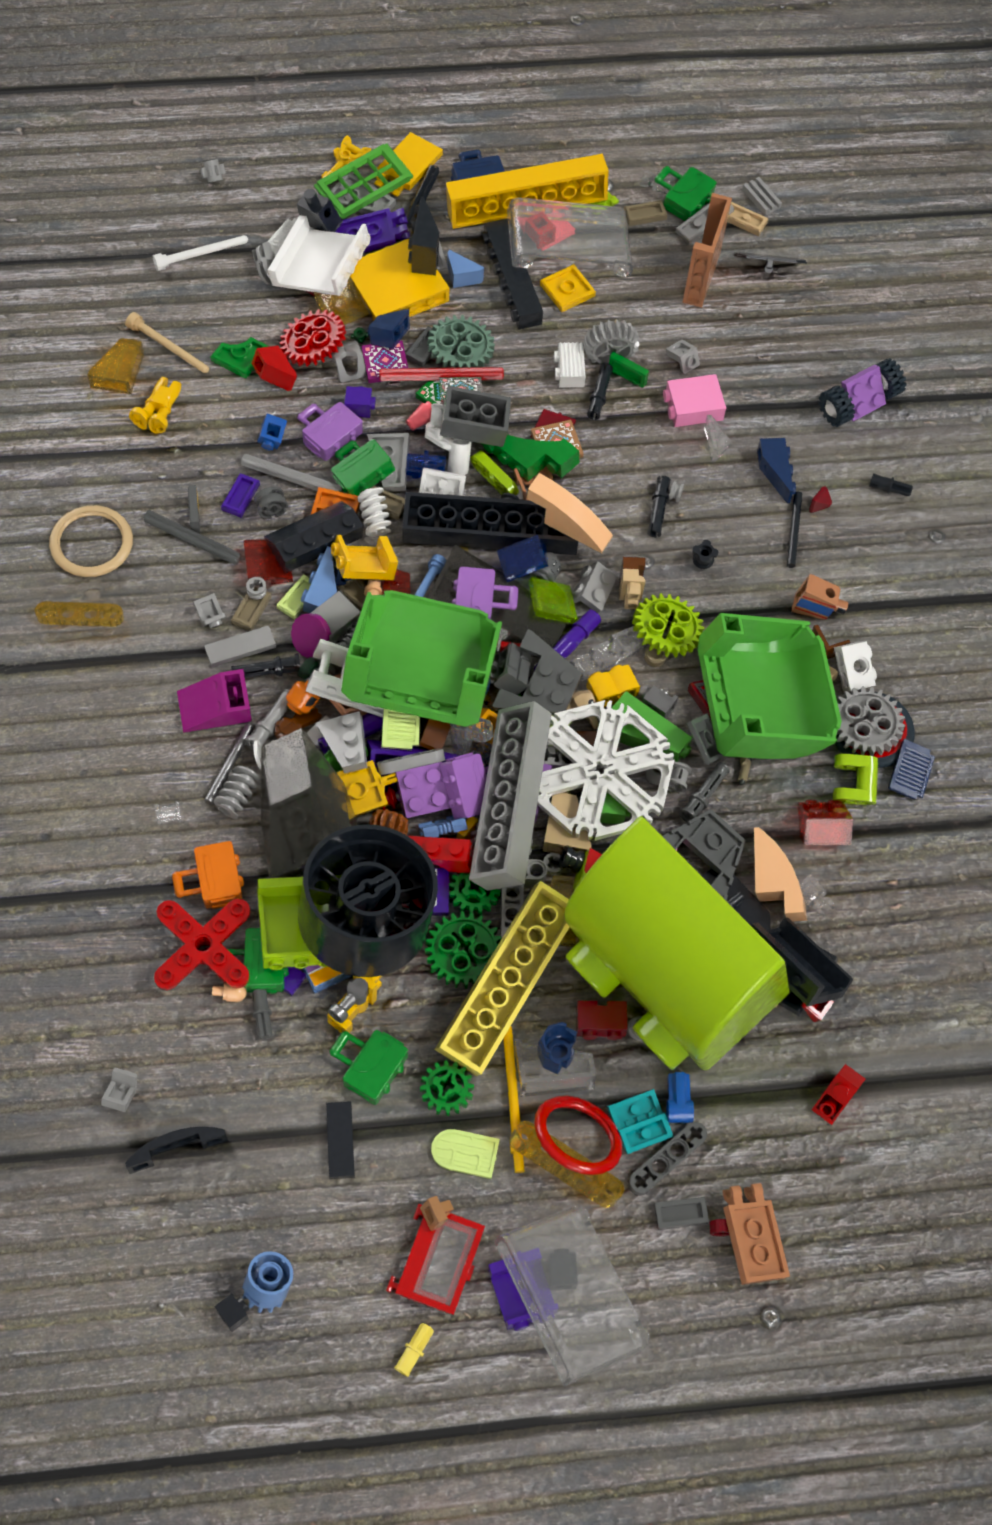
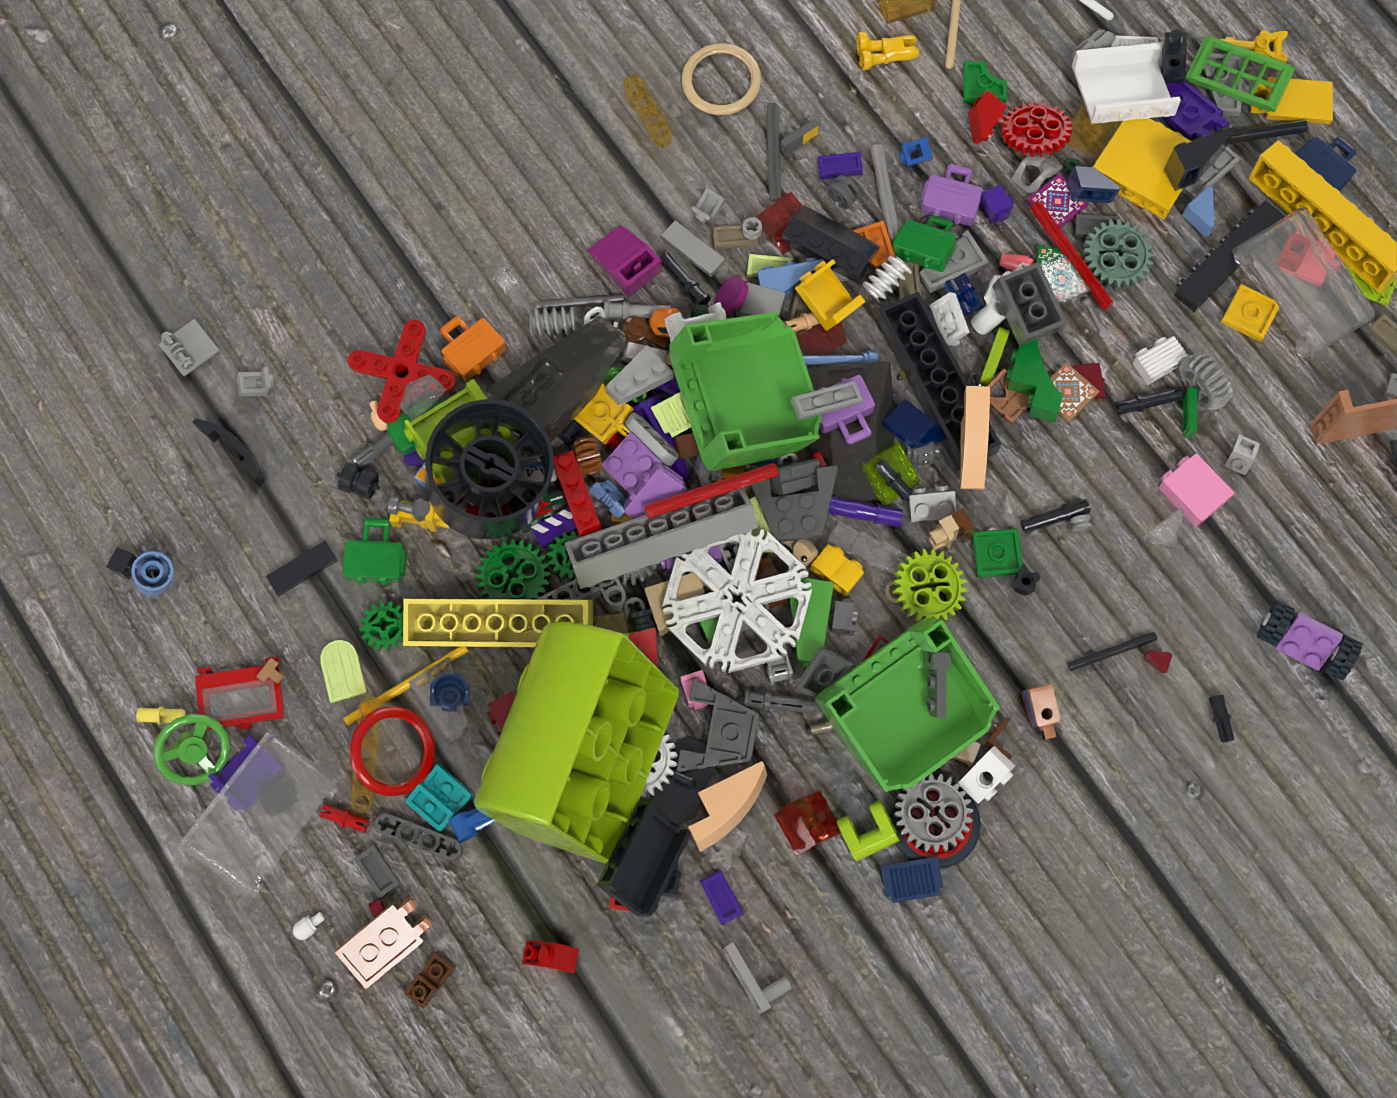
camera: 70 degrees right, 10 degrees up
dark blue slope [757,438,796,503] -> none
none -> bright green piece [153,714,231,785]
none -> light grey hinge [158,319,220,377]
none -> white cylinder [293,912,325,940]
none -> red pin [320,803,370,833]
none -> black wheel [337,462,381,500]
none -> clear slope [399,375,447,420]
none -> reddish brown slope [404,952,456,1009]
none -> red axle [645,463,778,518]
none -> dark purple tile [700,871,743,925]
none -> light grey piece [722,942,792,1015]
none -> light grey tile [791,380,863,421]
none -> black axle [875,459,913,500]
none -> dark grey plate [926,651,951,718]
none -> green tile [972,528,1023,578]
none -> light grey hinge [1082,297,1108,339]

